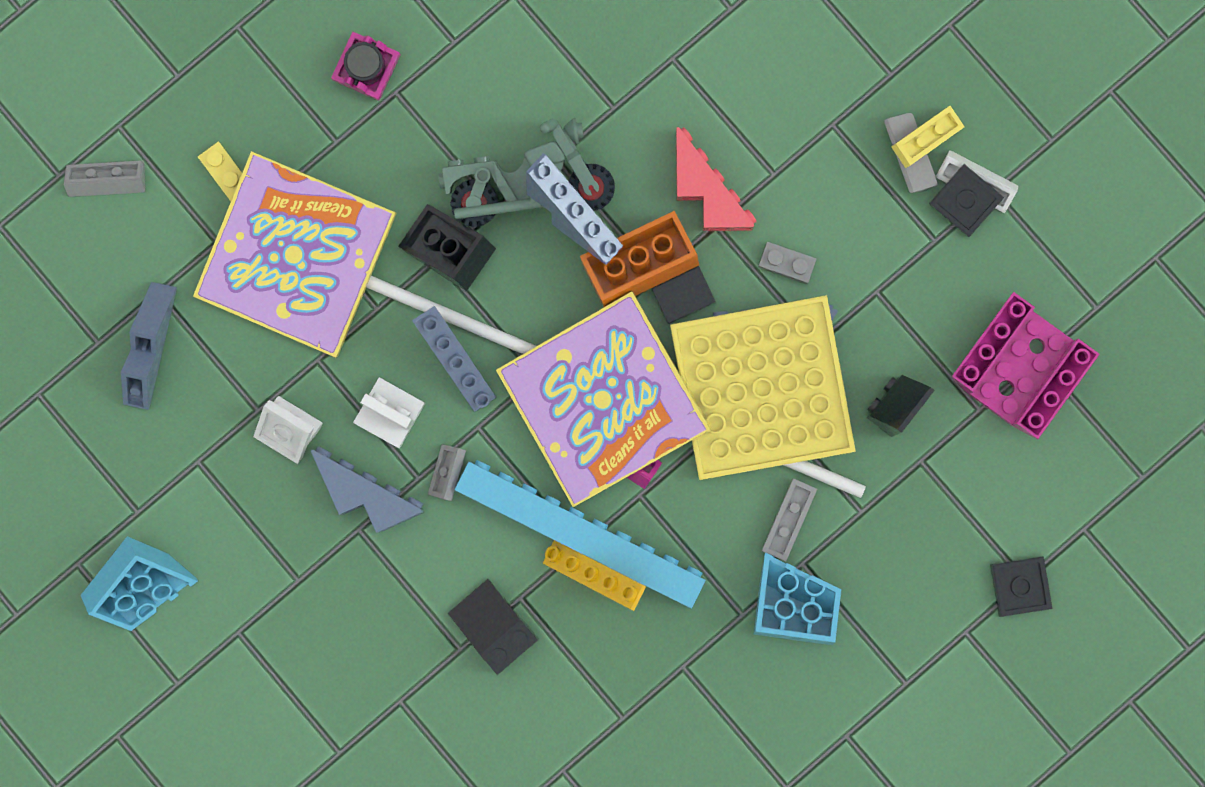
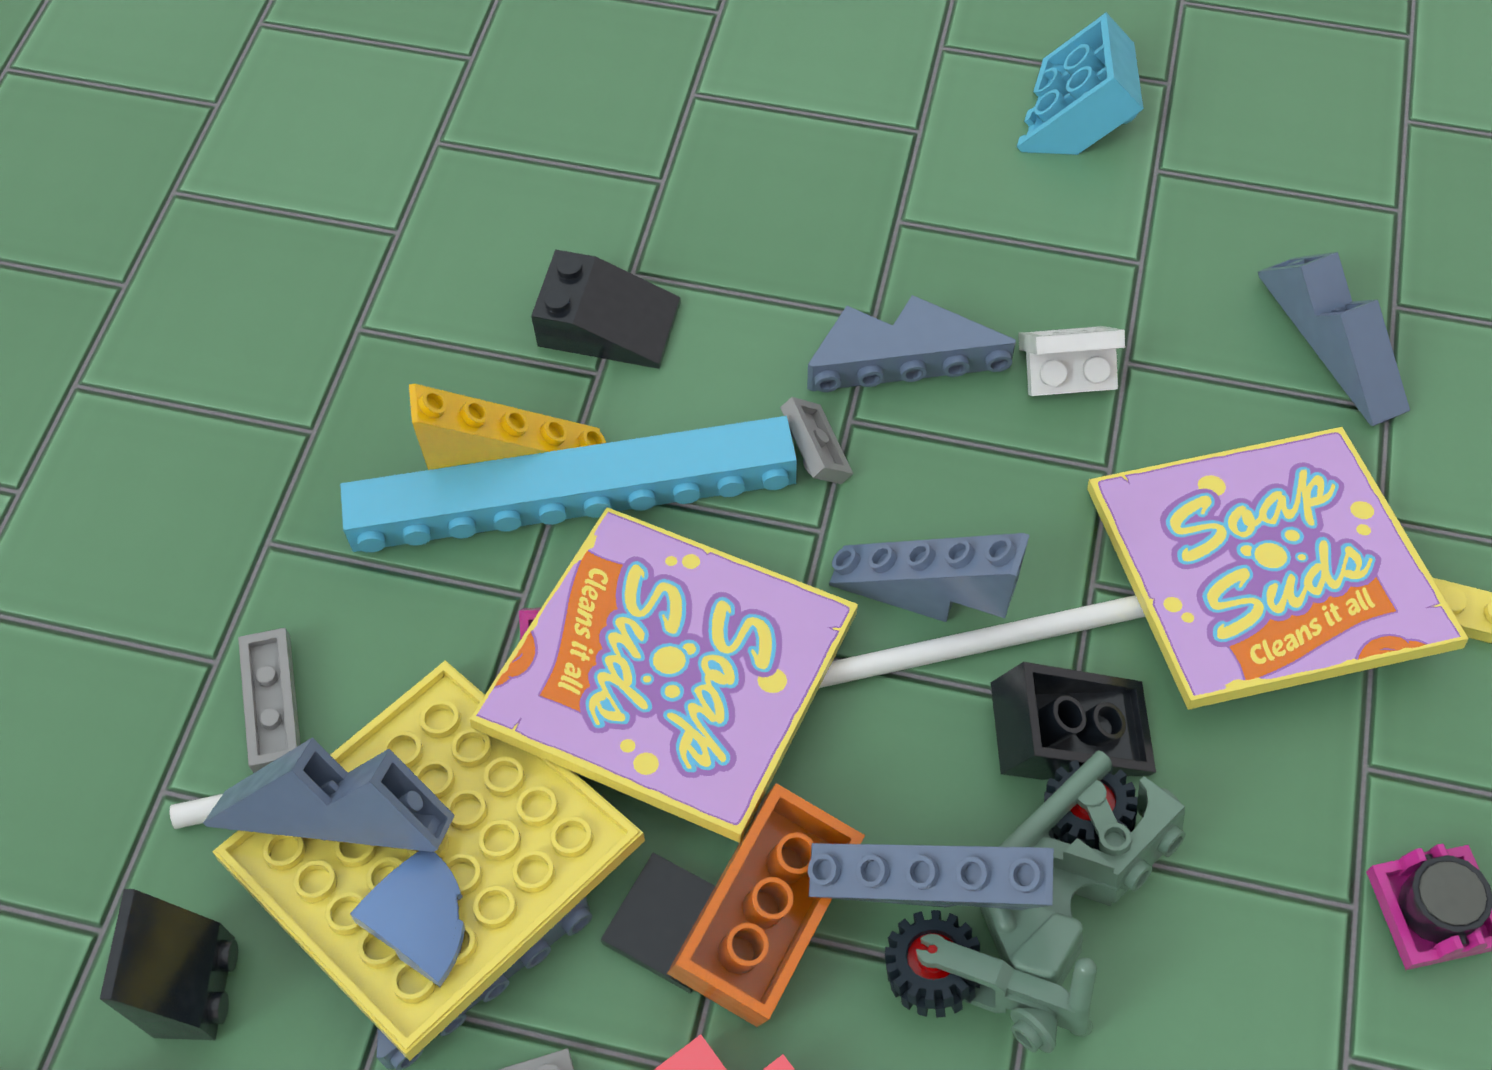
camera: 140 degrees right, 25 degrees down
white bracket [353,377,425,449] -> none
medium azure wedge [753,553,841,645] -> none
none -> sand blue slope [203,737,455,852]
none -> medium blue brick [350,851,465,987]

